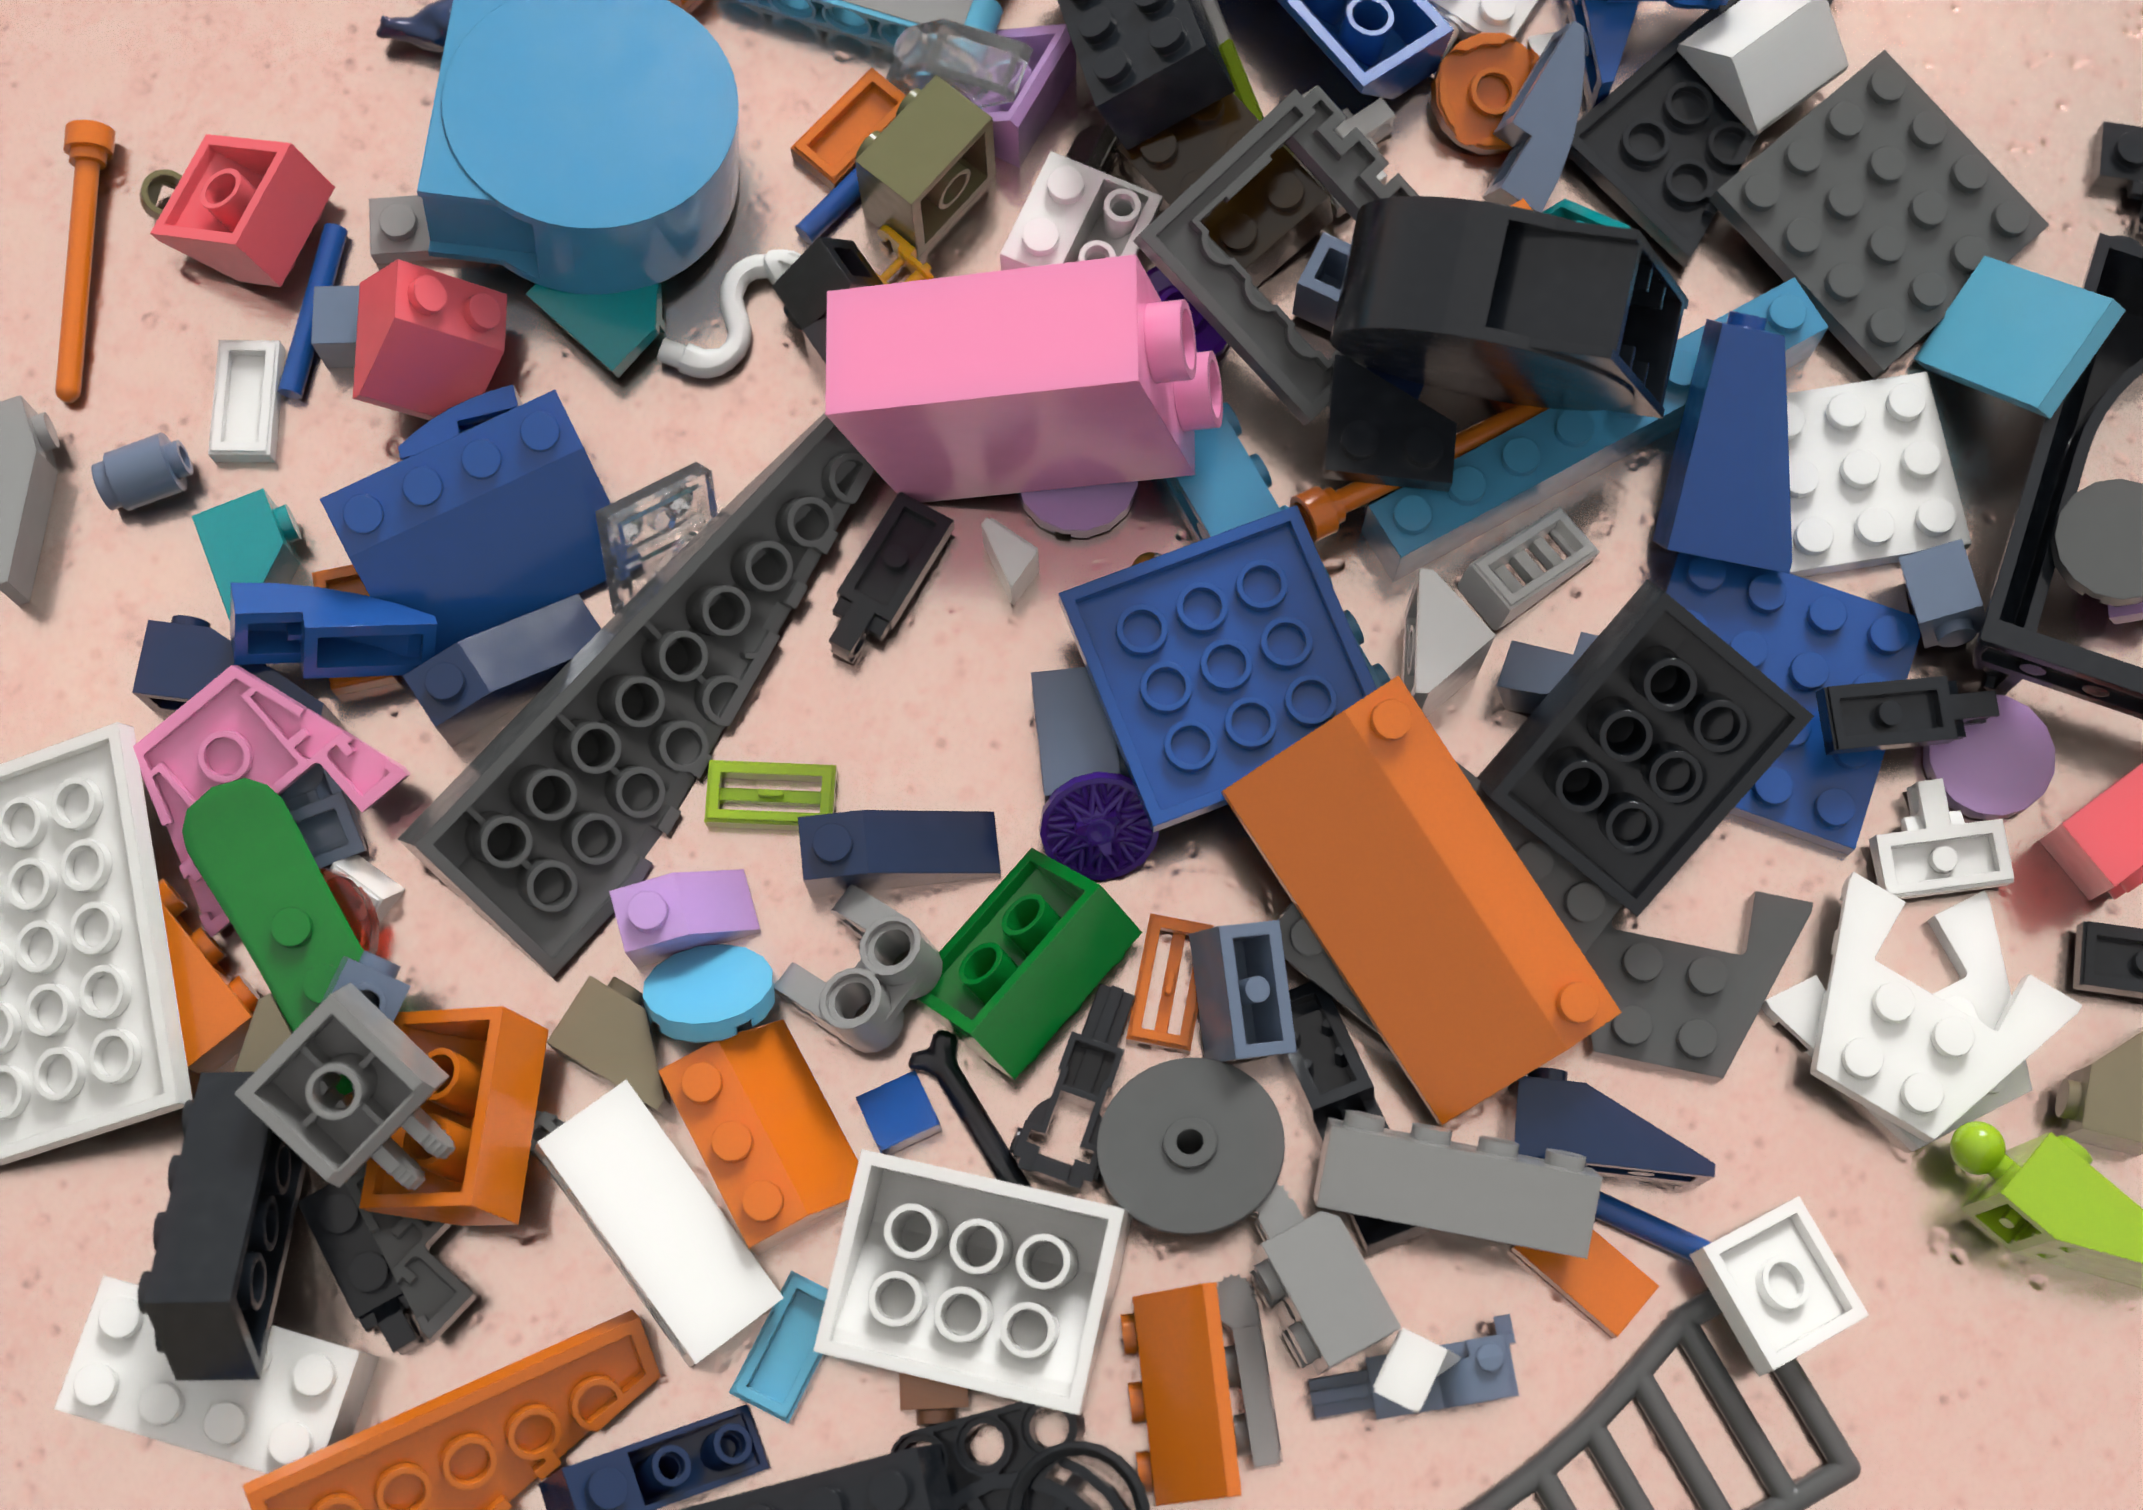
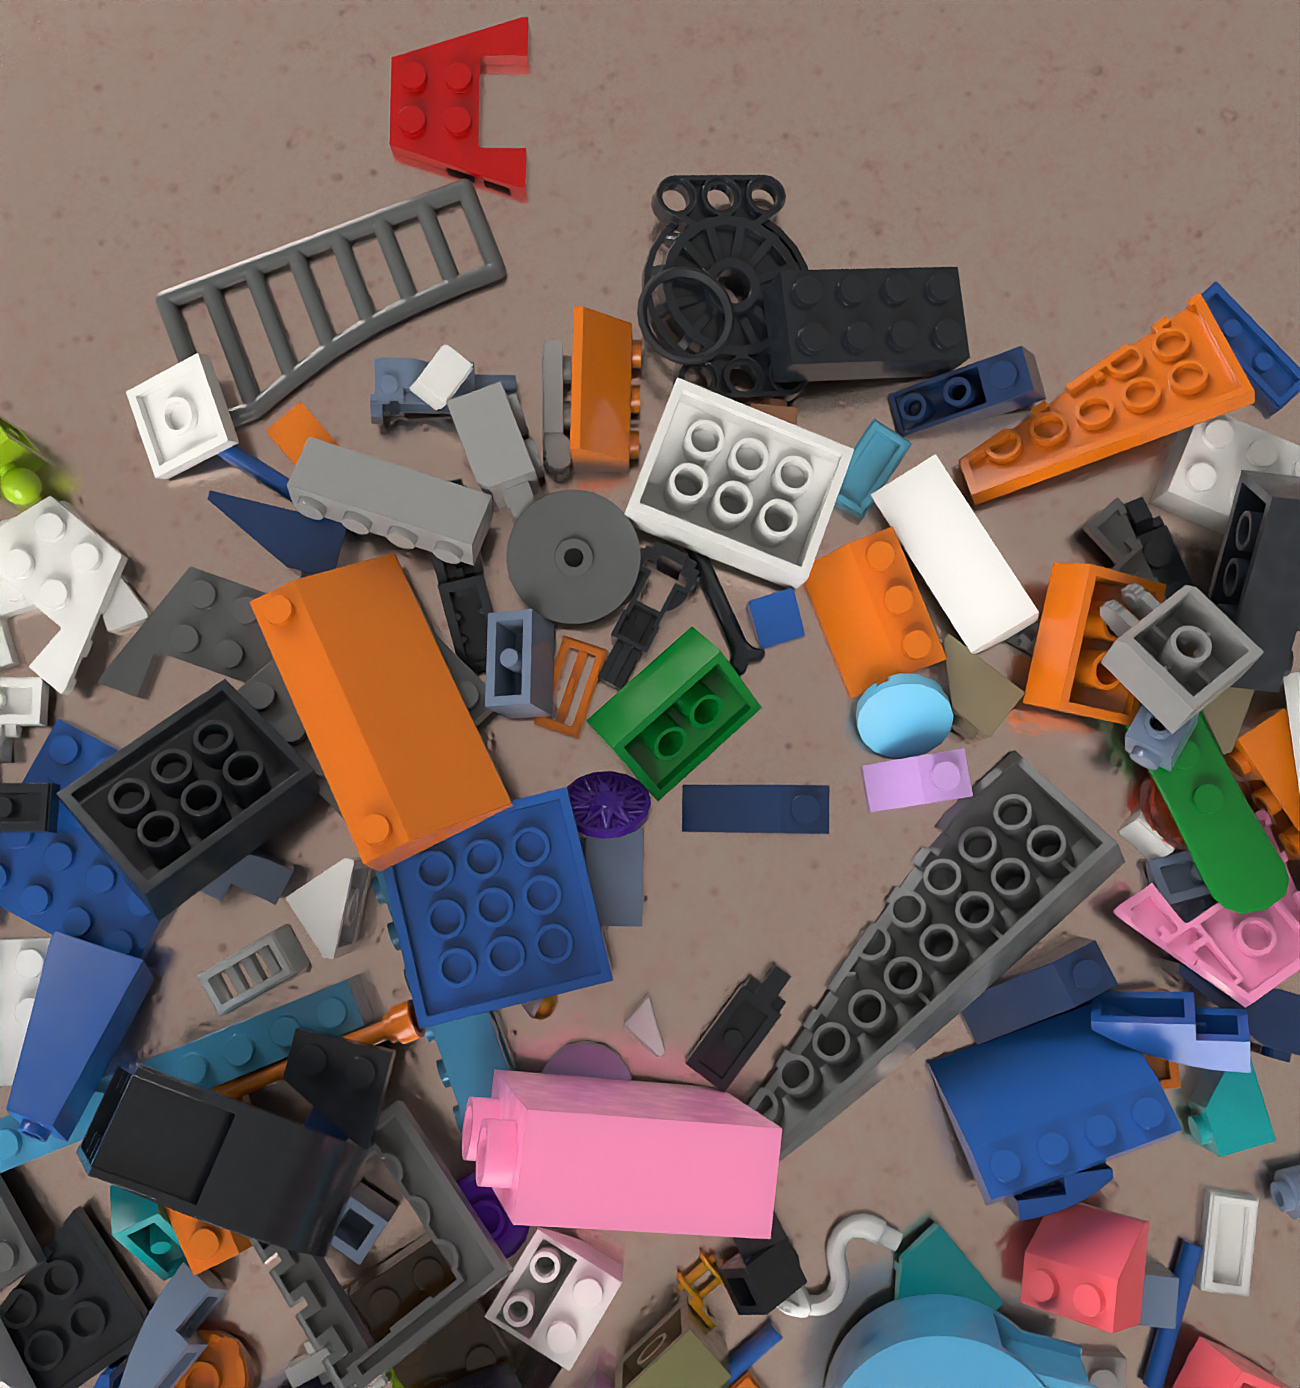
camera: 175 degrees left, 10 degrees up
clear wing [595,462,718,615] -> none
lime tile [704,760,838,831] -> none
light grey piece [774,884,943,1053] -> none

